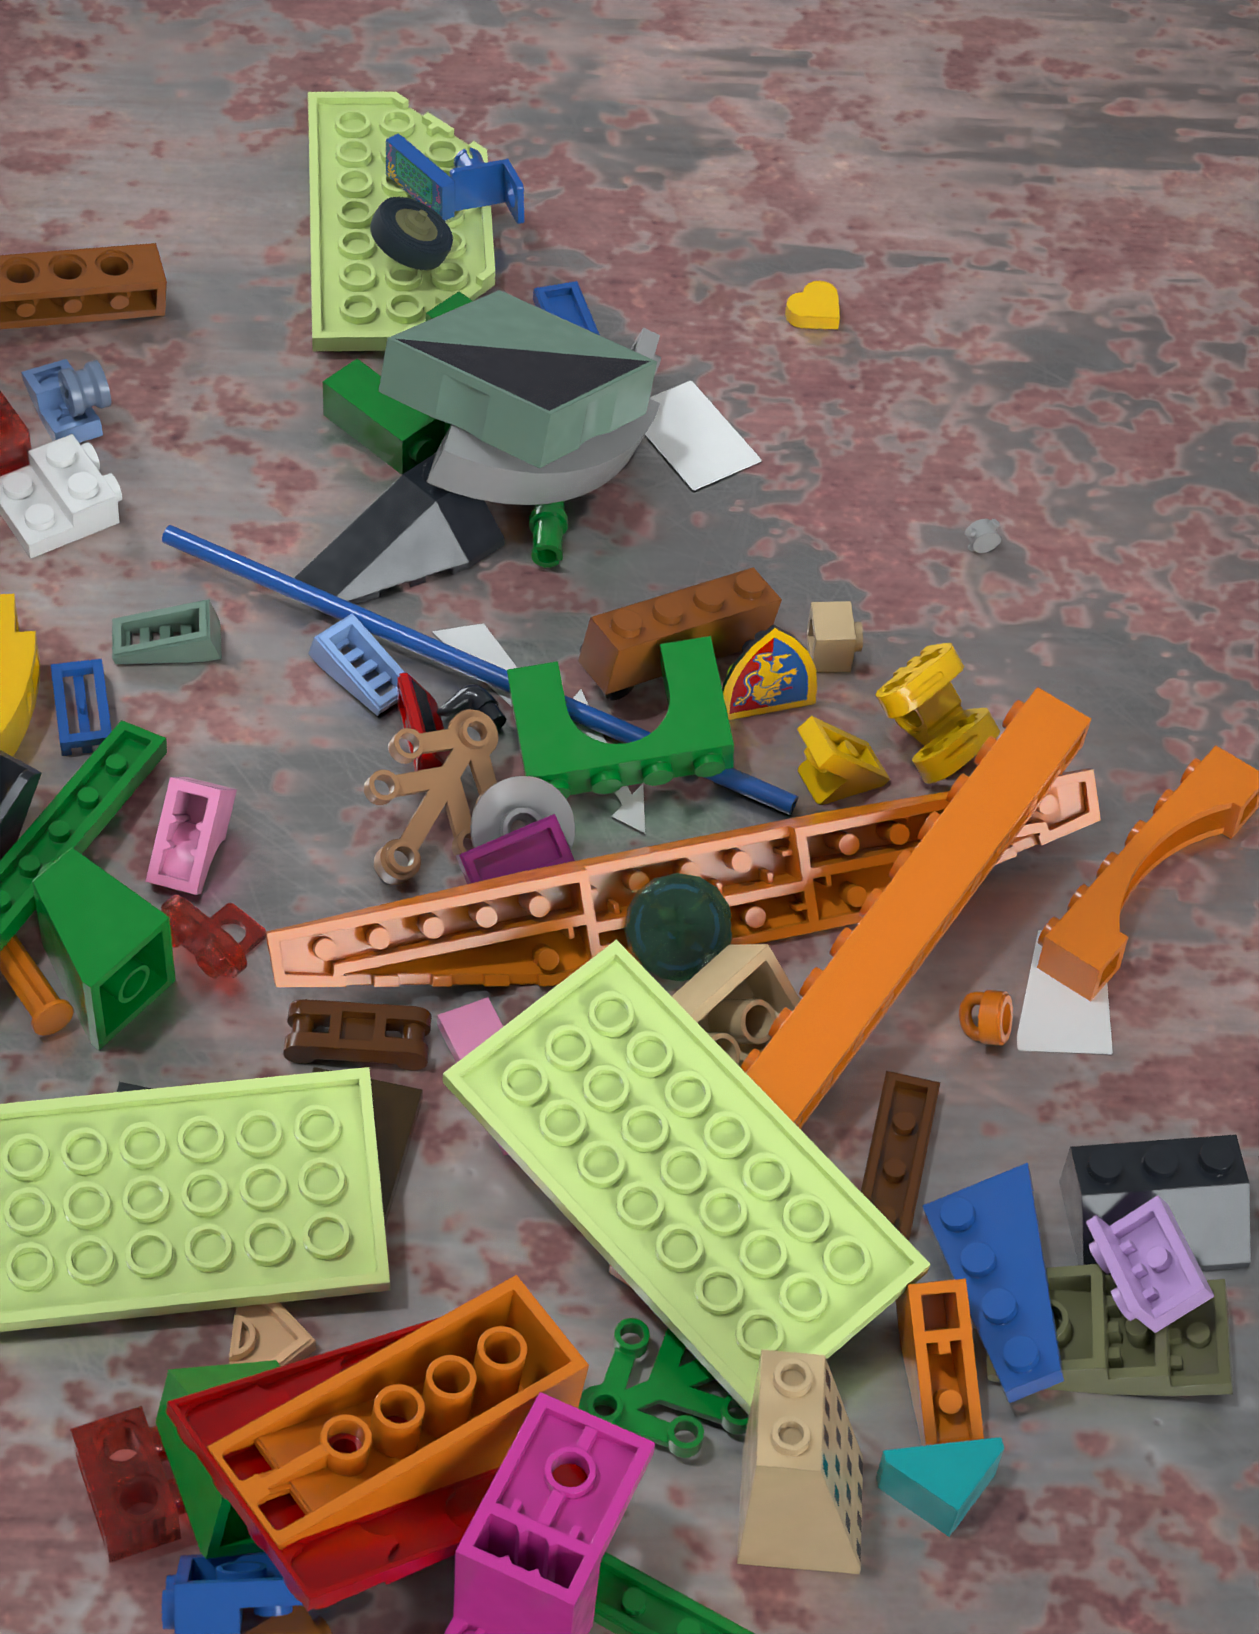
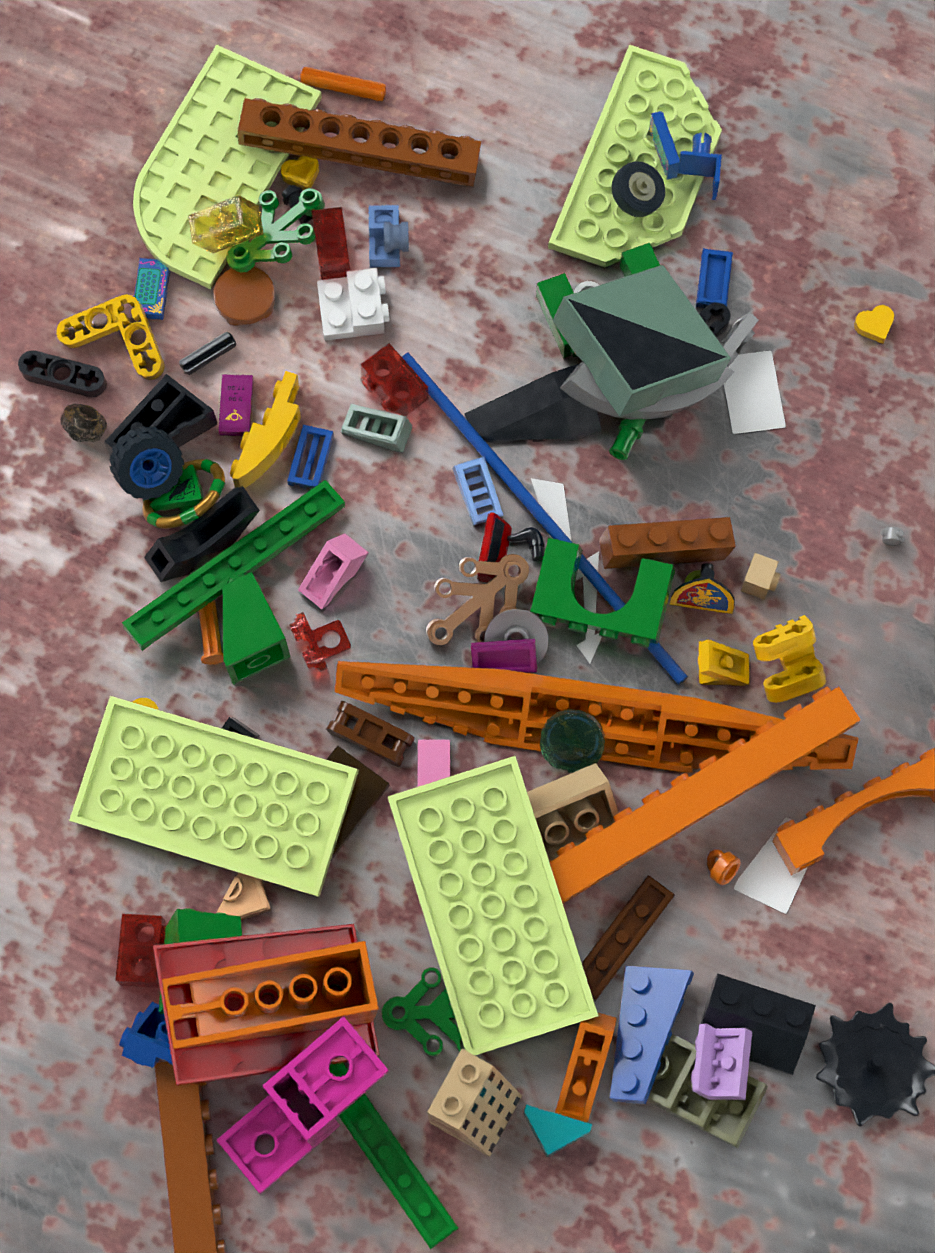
camera: 30 degrees right, 20 degrees up
none -> clear red brick [360,343,429,416]

